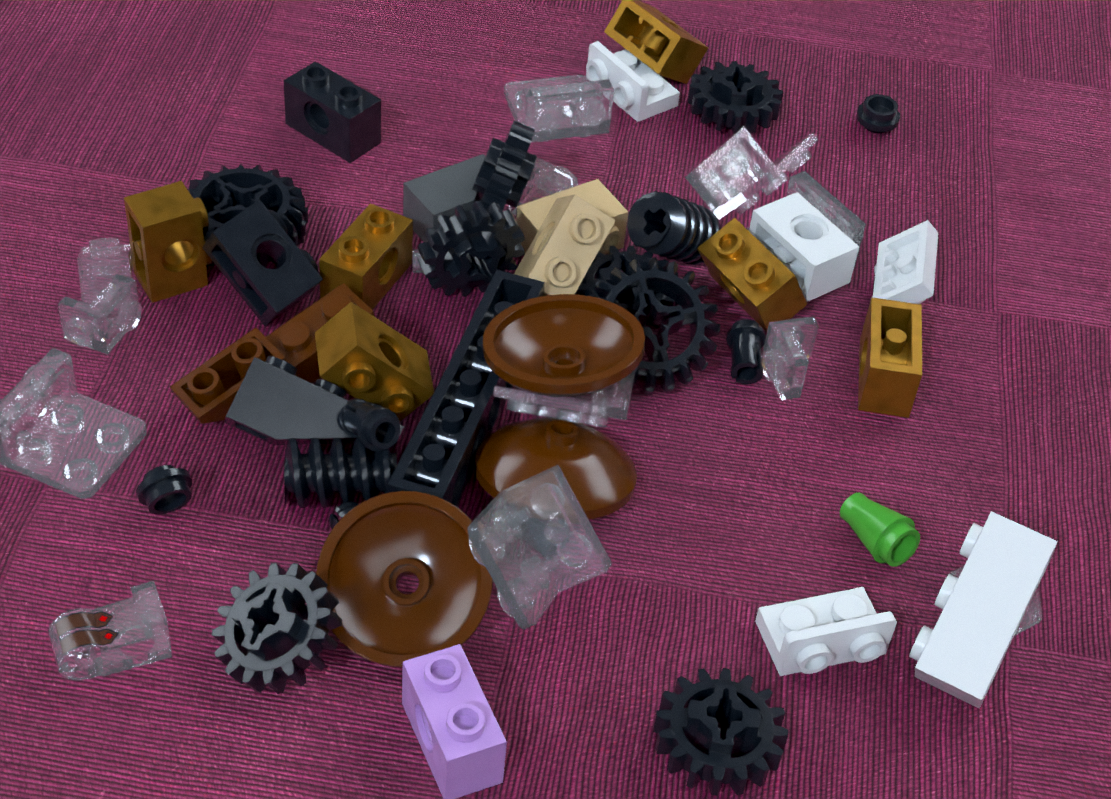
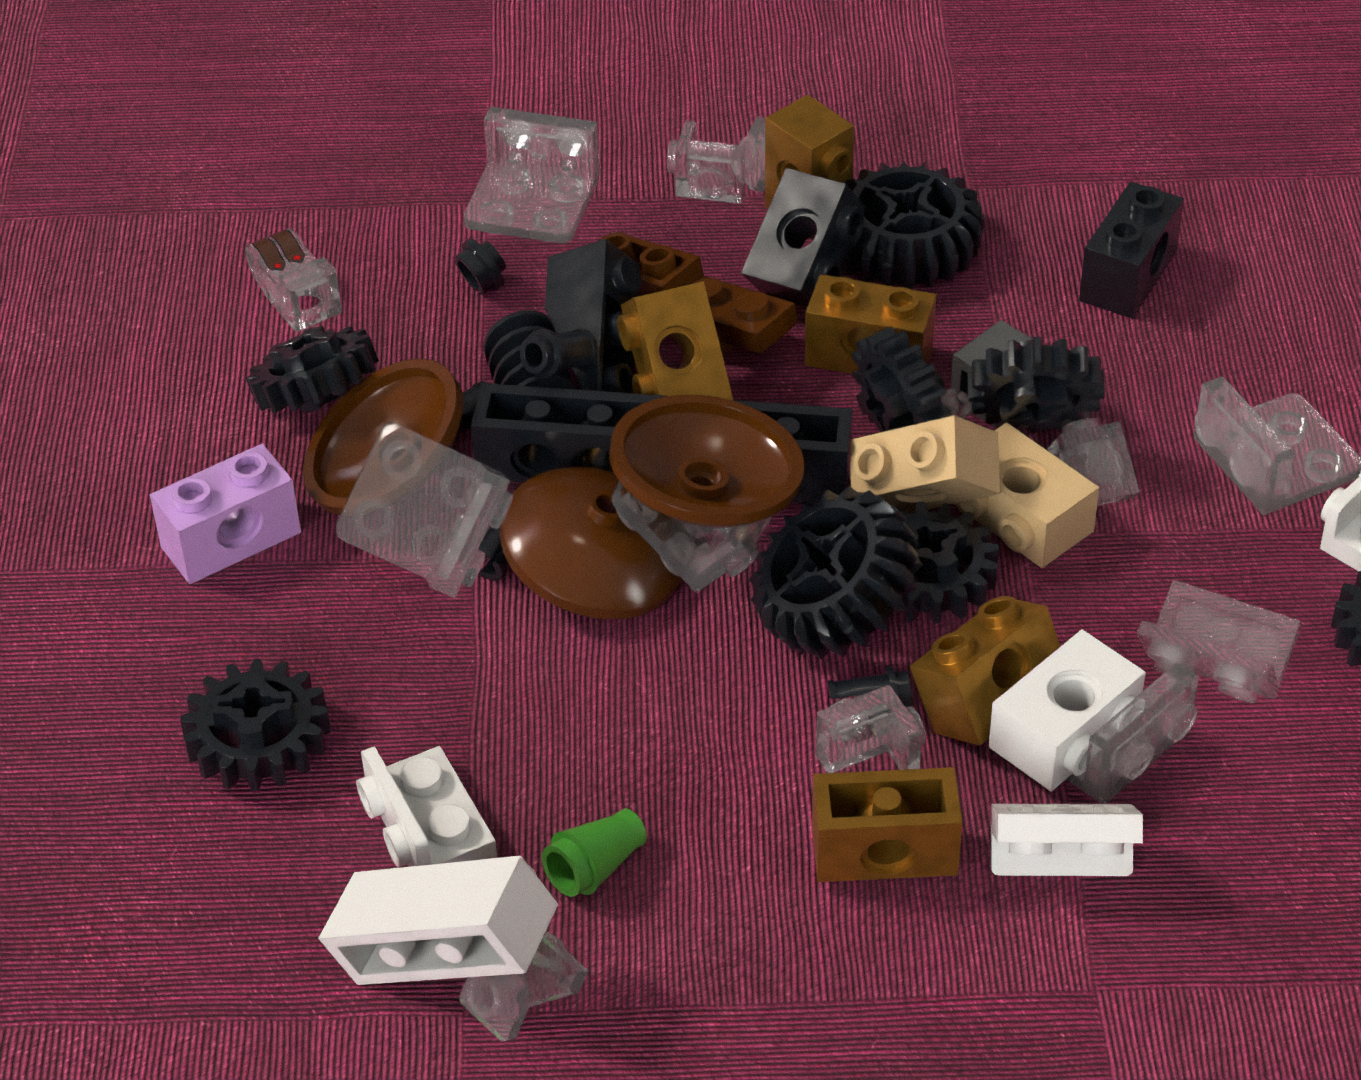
camera: 85 degrees right, 0 degrees up
black piece [627,191,721,265] -> none

